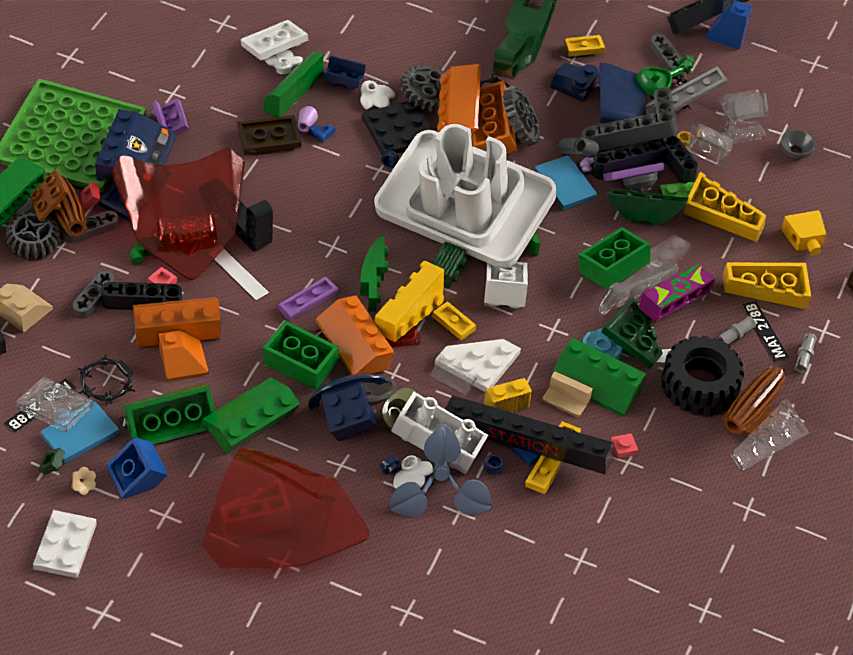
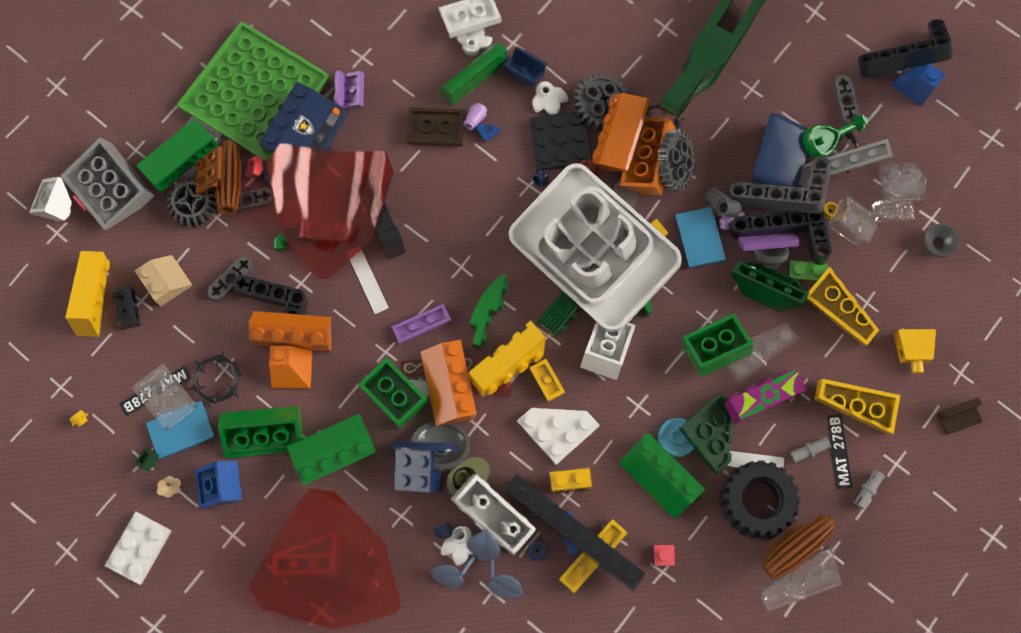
camera: 20 degrees right, 25 degrees up
coral plate [148,267,177,284] -> none
clear tile [430,357,477,396] -> none
tan panel [542,372,592,418] -> none
dark blue slope [550,63,599,102] -> none
yellow plate [564,35,605,57] -> none
clear wing [598,262,680,315] -> none

